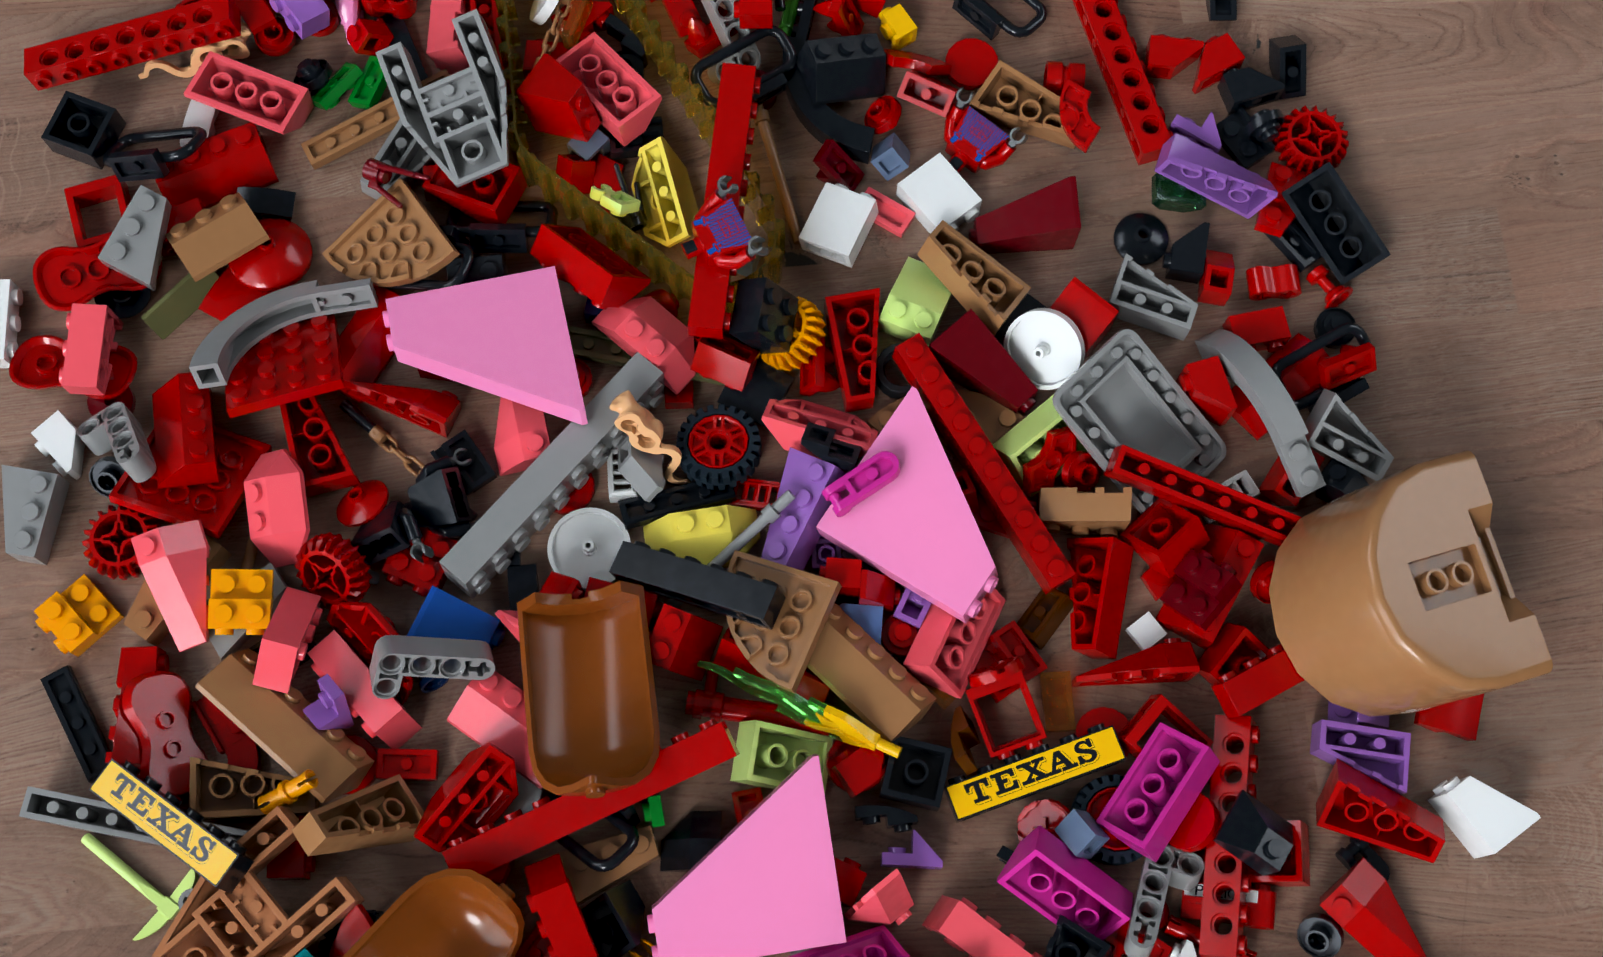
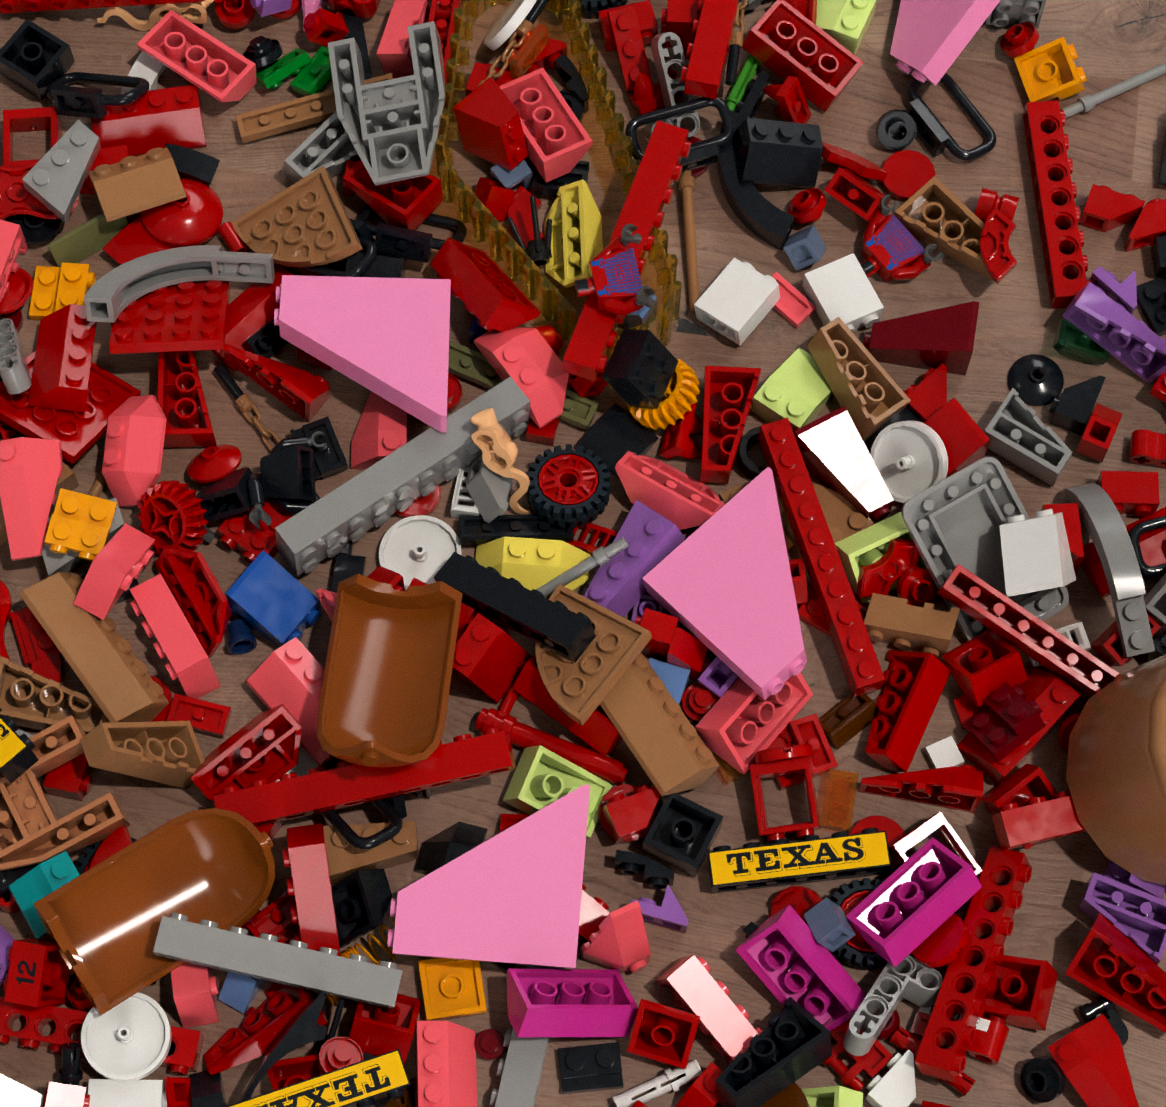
camera: 15 degrees right, 5 degrees down
light orange pin [257,769,319,815] -> none
medium lavender slope [303,674,354,730] -> none
dark red plant [362,158,430,209] -> none
light grey beam [369,635,495,699] -> none
yellowish green plate [589,184,641,217] -> none
green plate [642,794,665,828] -> none
red brick [690,336,760,392] -> none
piece [697,661,902,759] -> none
black slope [801,422,861,472] -> none
dark red slope [813,139,865,192] -> none
dark pink plate [822,451,900,517] -> none
yellow brick [878,3,918,50] -> none
reddish brown slope [951,706,980,775] -> none
black slope [1213,790,1293,876] -> none
none -> light orange plate [29,262,96,321]
none -> red piece [217,222,248,252]
none -> black slope [242,319,289,358]
none -> black plate [876,109,917,150]
none -> red slope [904,363,947,423]
none -> white slope [999,508,1076,597]

